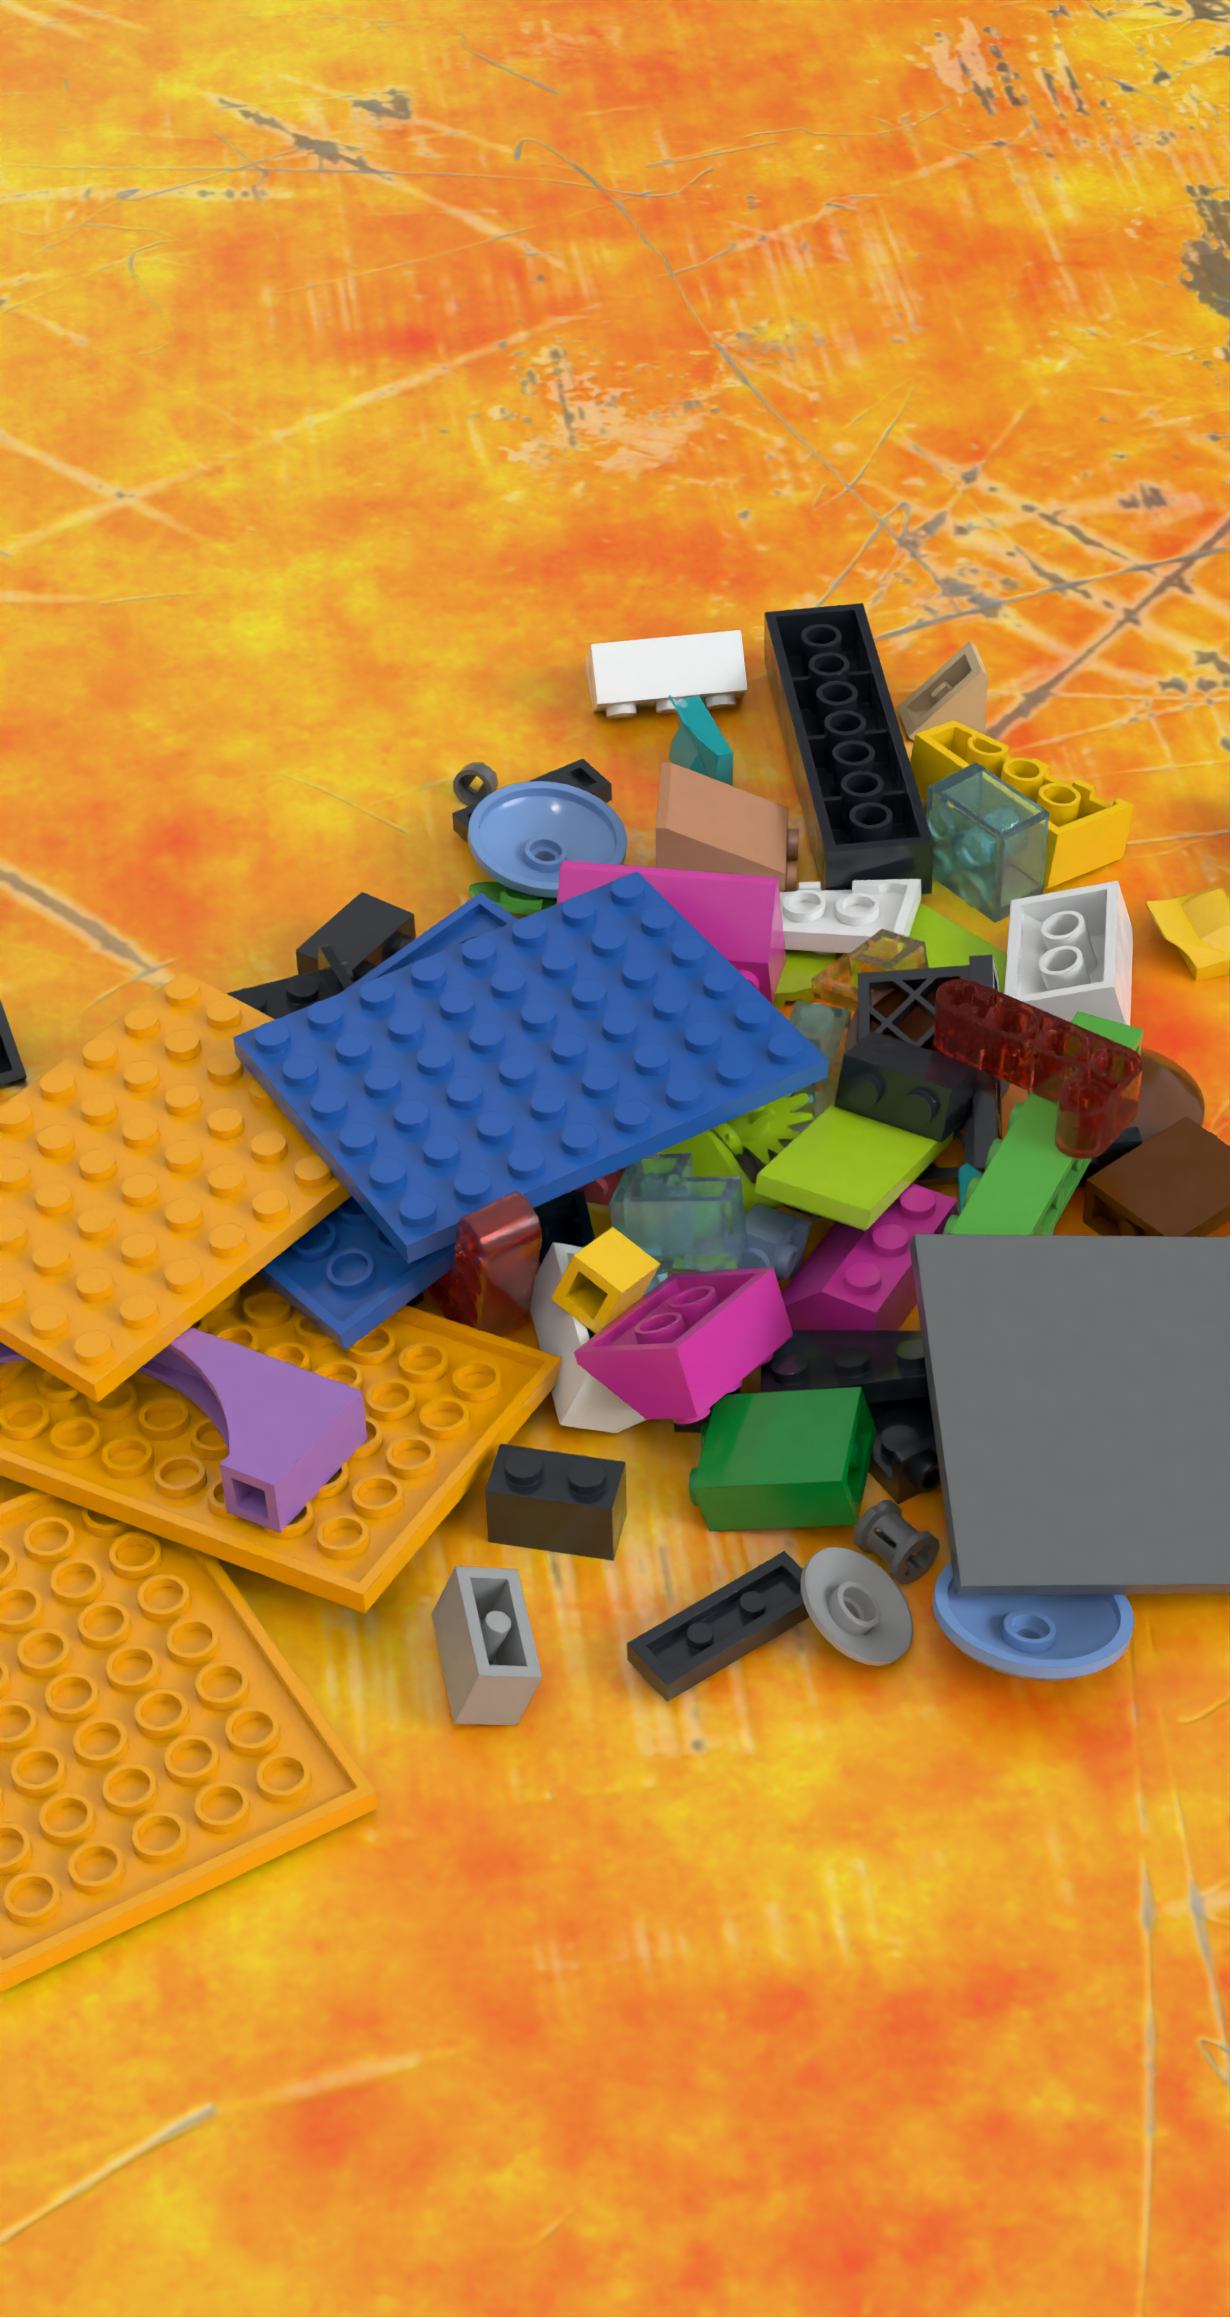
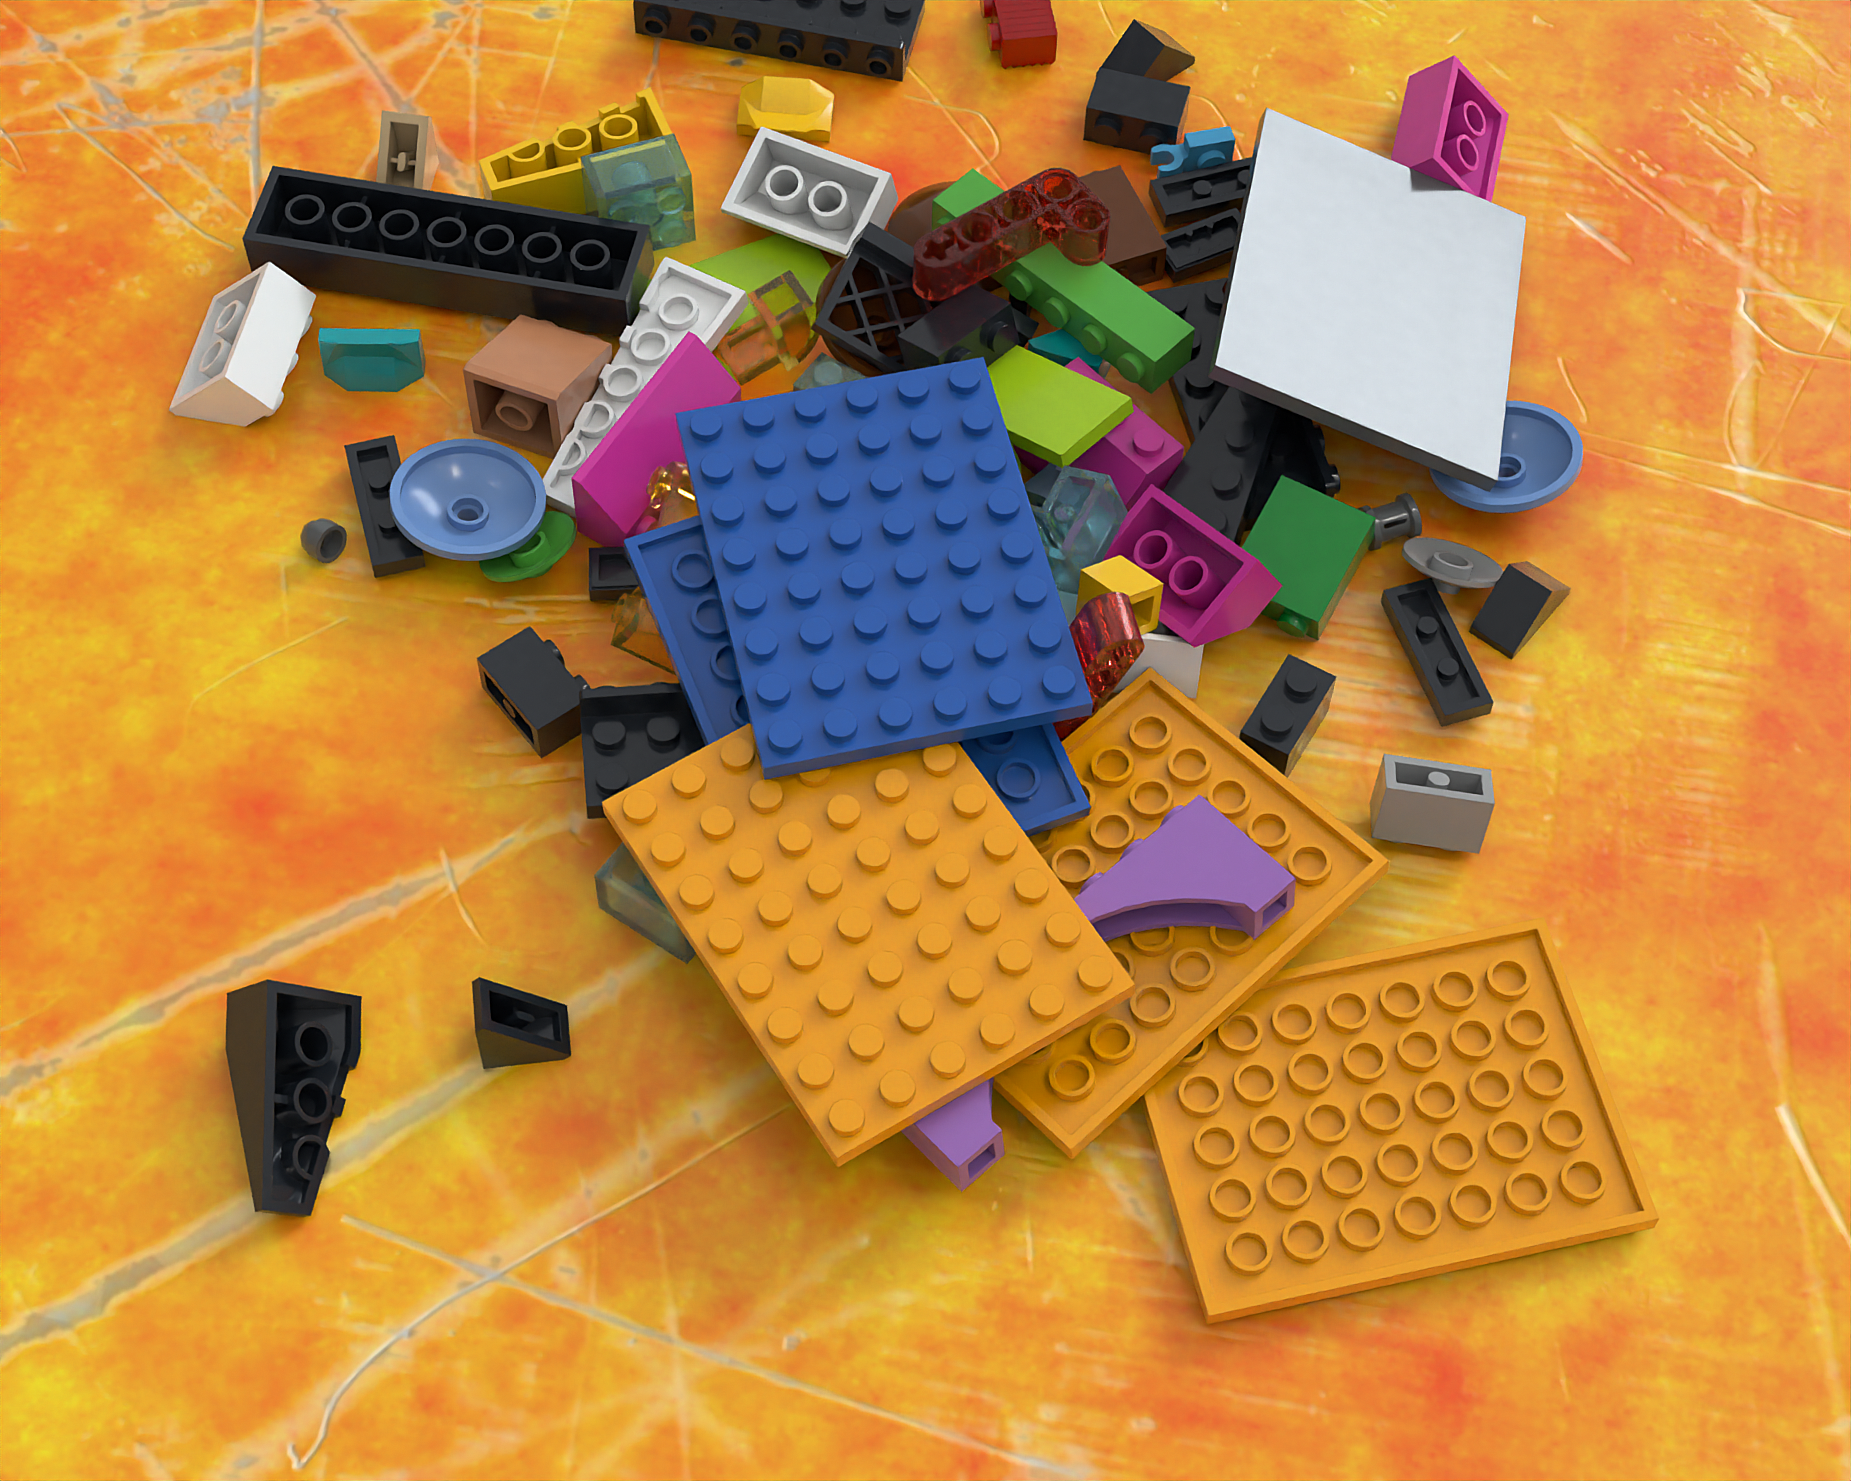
camera: 75 degrees left, 15 degrees up
none -> black slope [1469,561,1571,660]

